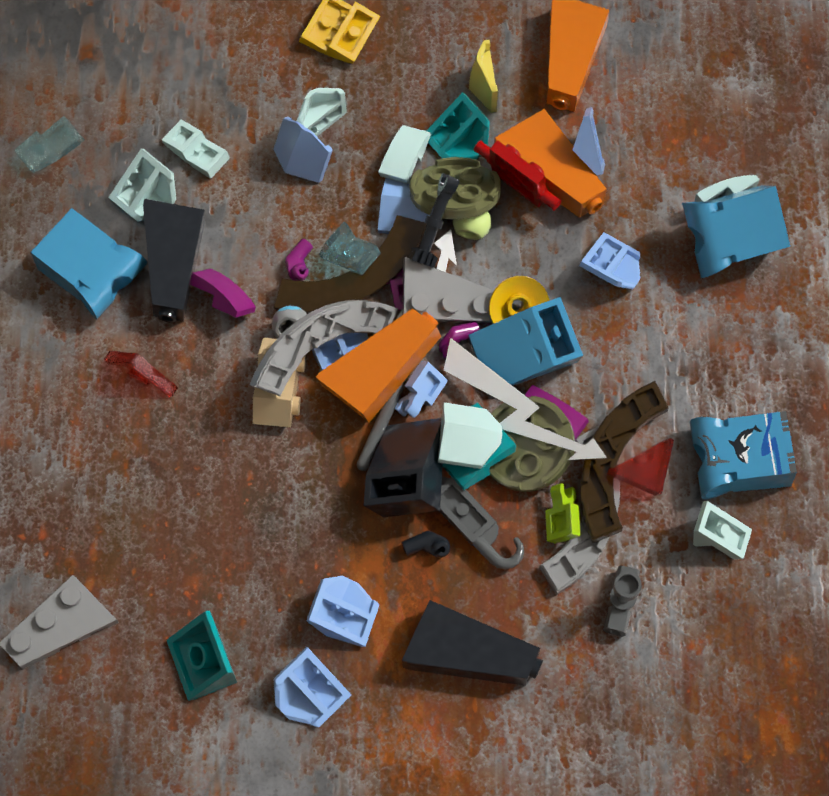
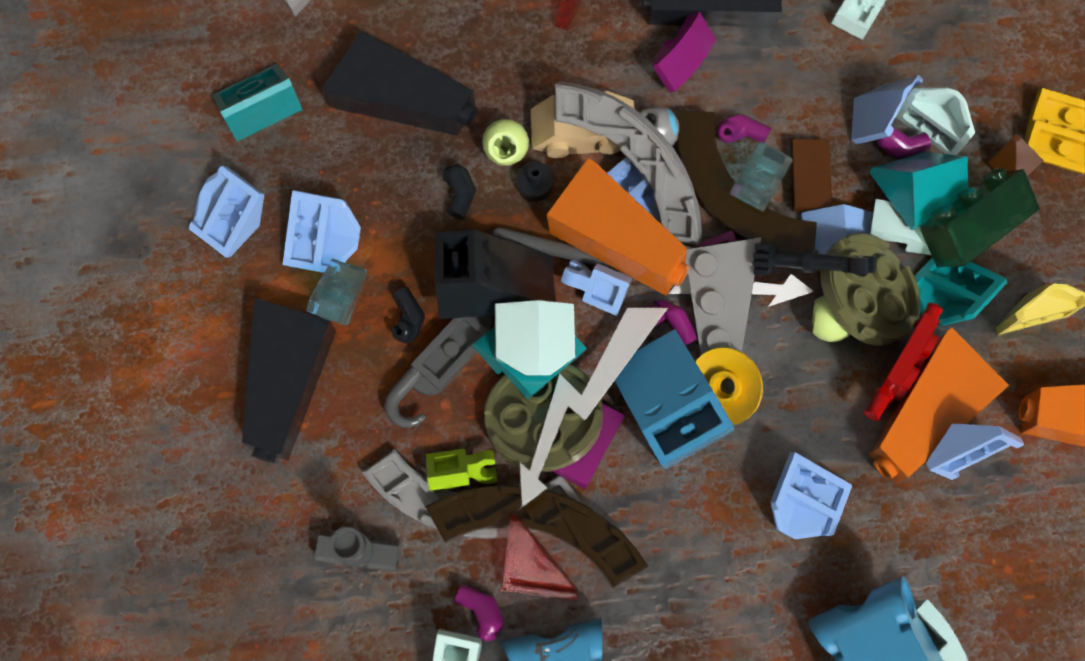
camera: 80 degrees right, 5 degrees up
none -> clear light blue slope [306,258,368,325]
none -> black slope [322,31,477,136]
none -> black arm [443,164,476,220]
none -> magenta arm [454,583,504,641]
none -> yellowish green piece [482,119,529,166]
none -> black tile [517,162,554,202]
none -> reddish brown tile [790,139,832,212]
none -> teal slope [869,152,969,230]
none -> magenta arm [877,127,931,158]
none -> clear green brick [919,168,1040,267]
none -> reddish brown slope [987,134,1044,188]

